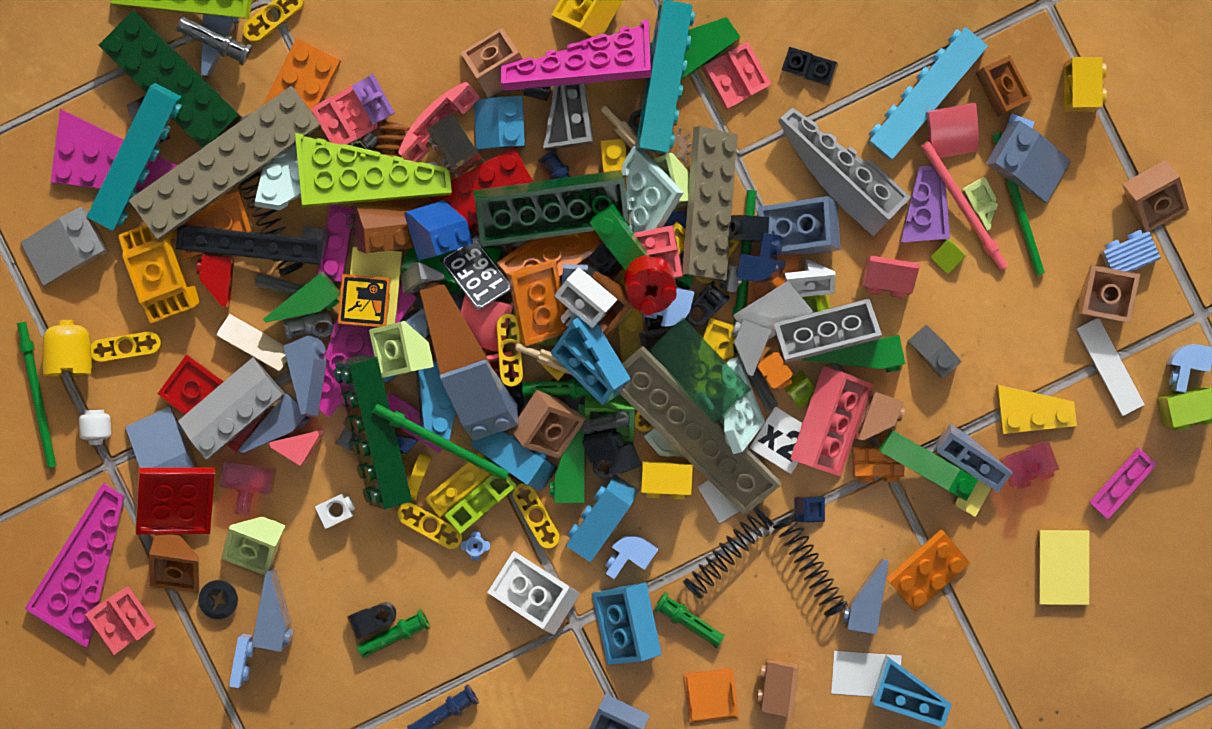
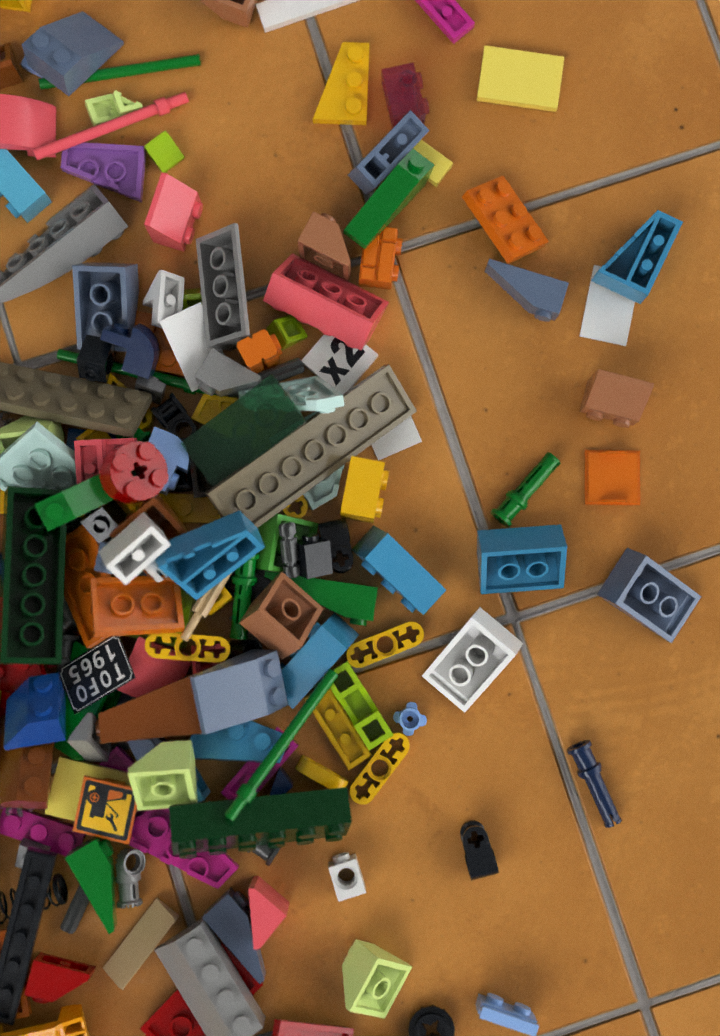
camera: 85 degrees left, 5 degrees down
clear pink brick [220,461,276,516] -> none
sand blue slope [252,569,294,652] -> none
sand blue slope [283,336,327,418] -> none
green pin [356,609,431,659] -> none
light blue brick [605,535,658,579] -> none
black piece [683,506,774,599] -> none
black piece [773,514,848,618] -> none
dark blue slope [794,497,825,522] -> none
green slope [802,335,906,373] -> none
dark grey slope [908,325,962,378] -> none

